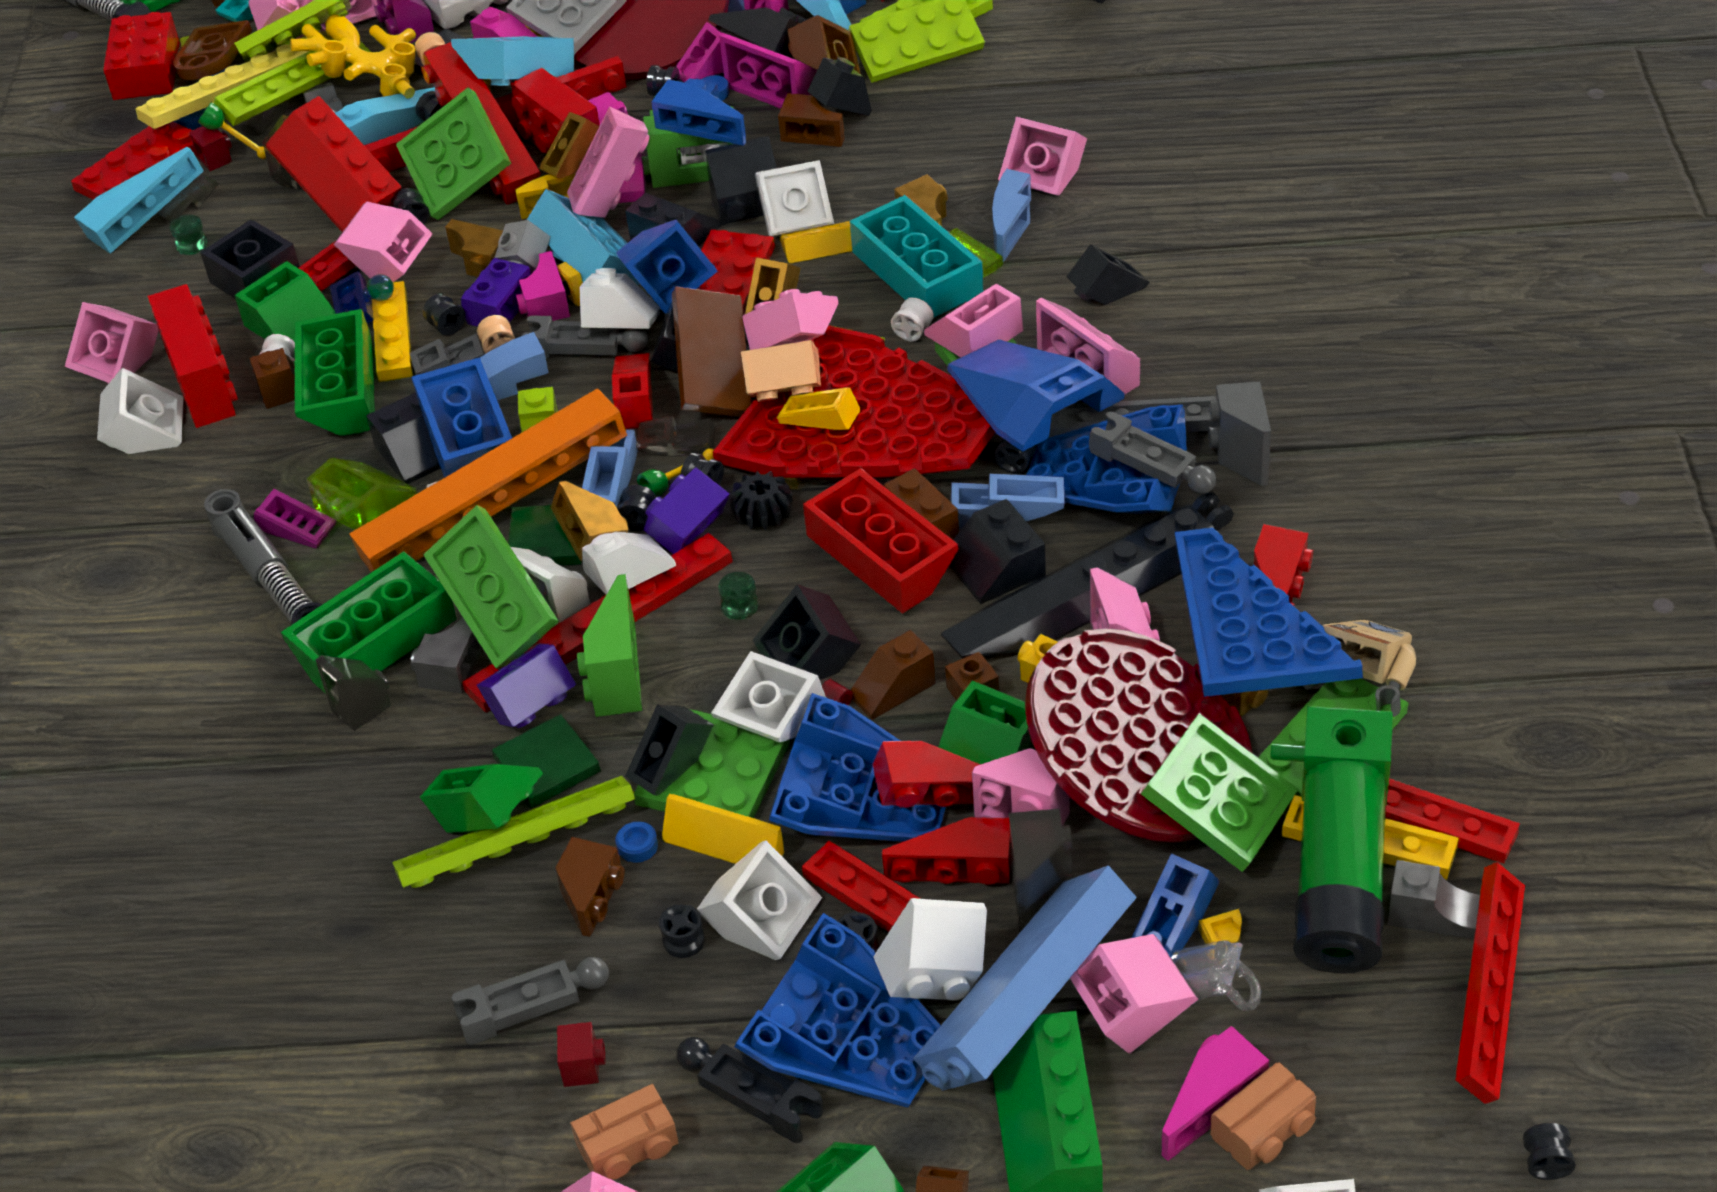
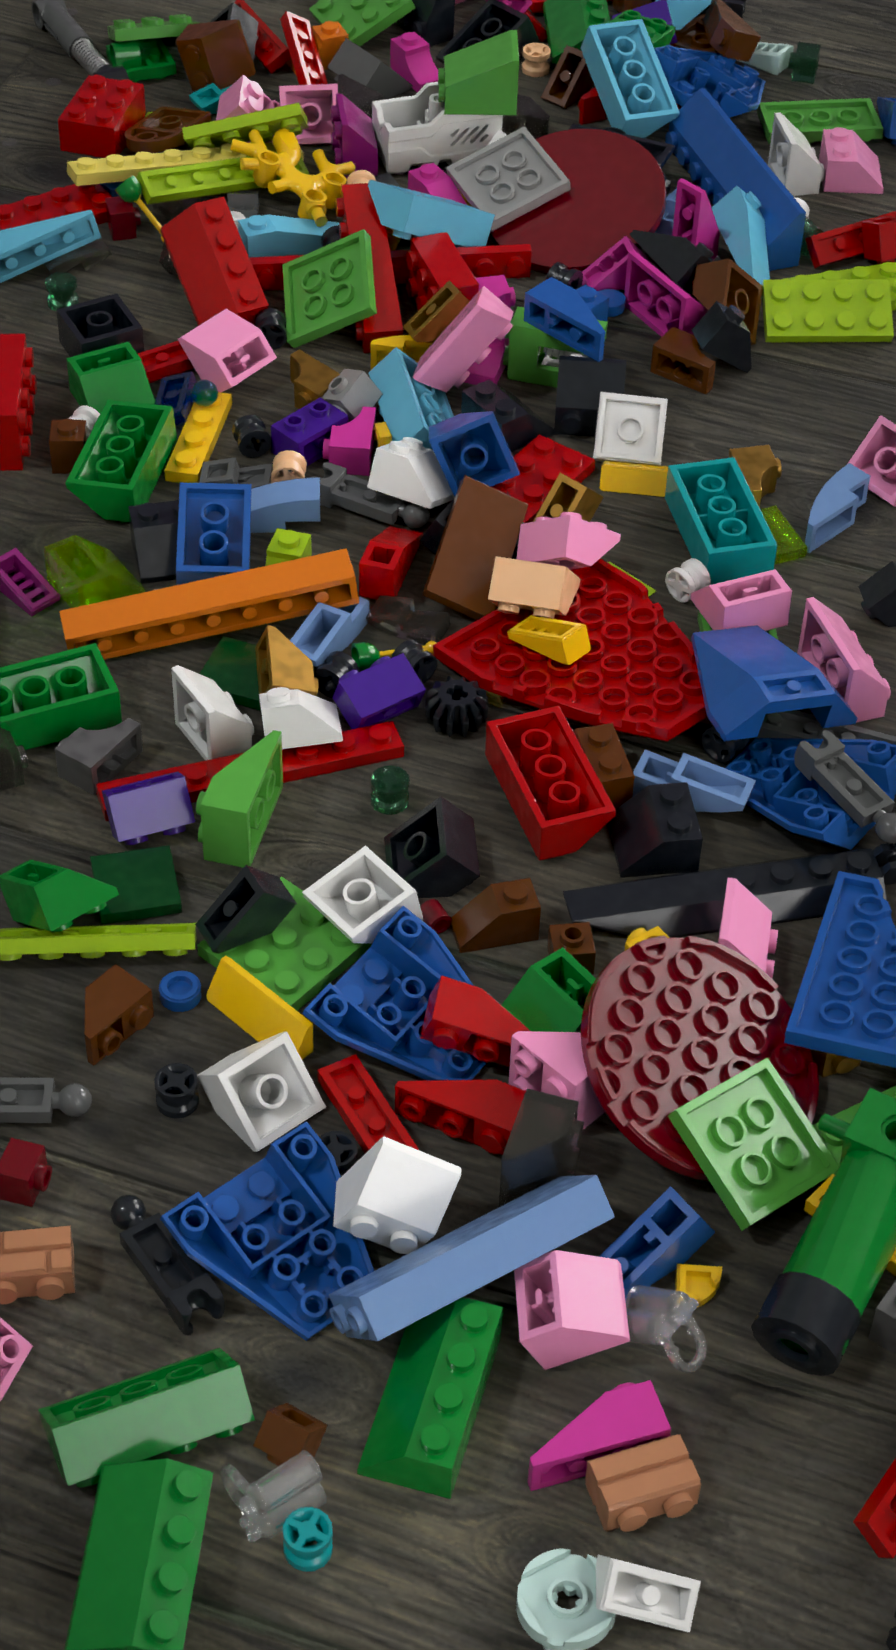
camera: 15 degrees right, 0 degrees up
bright green plate [423,505,559,670] -> none

